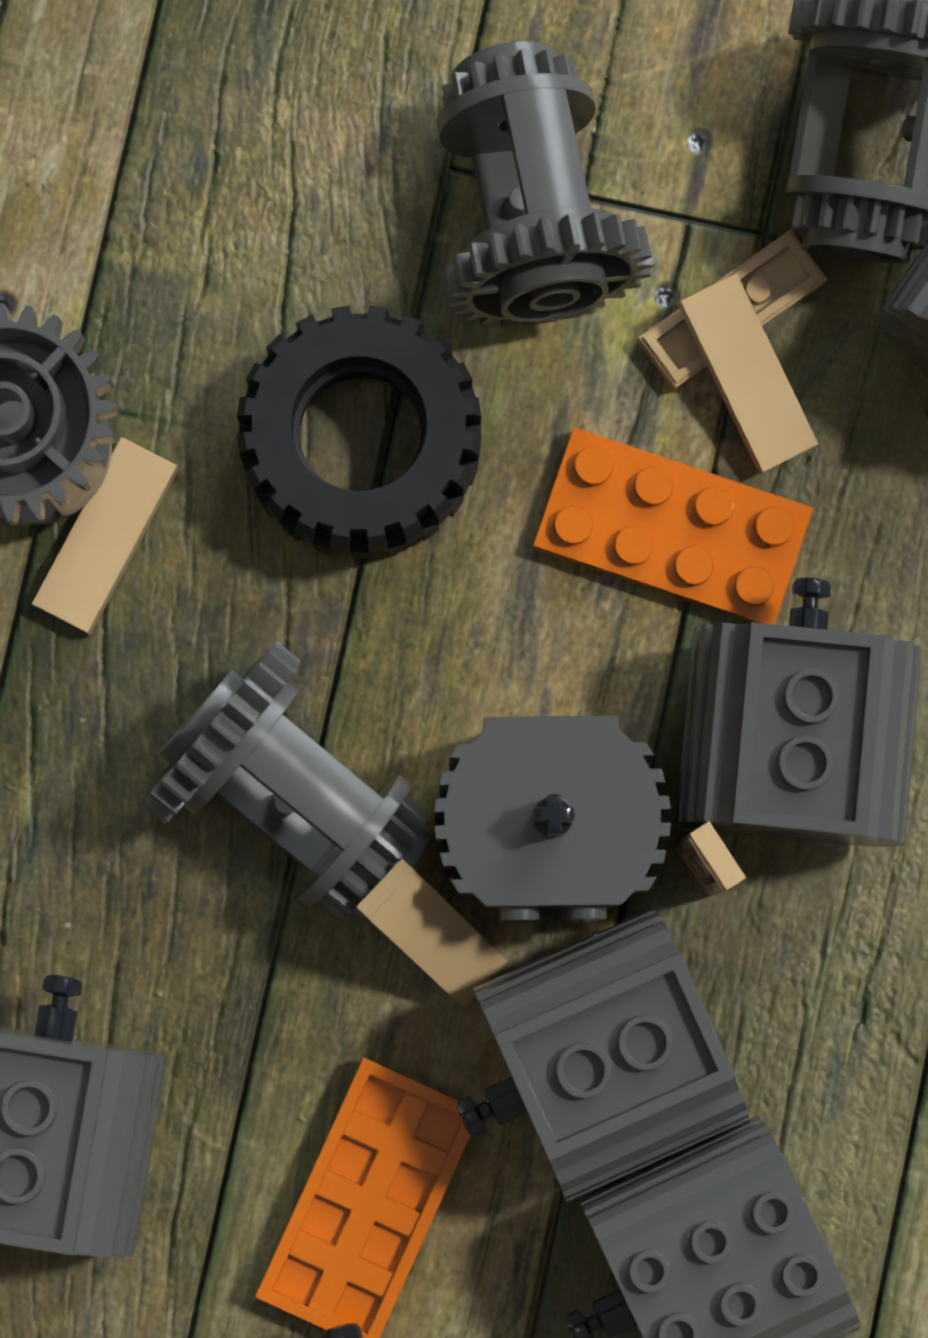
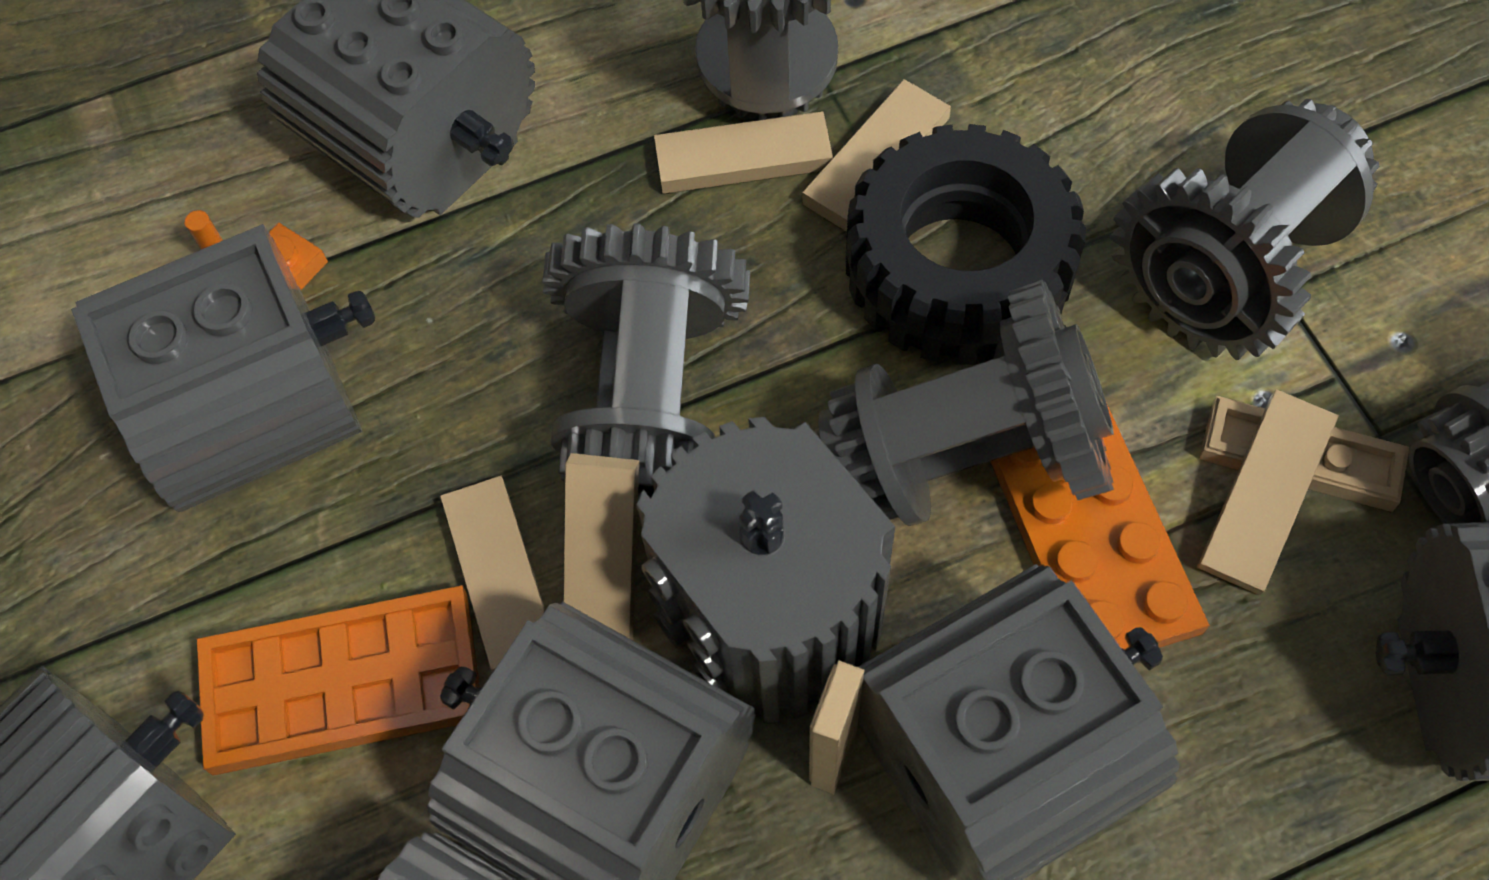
camera: 60 degrees right, 20 degrees down
none -> tan tile [441,475,545,672]
none -> tan tile [802,79,951,232]
none -> dark grey piece [819,280,1114,526]

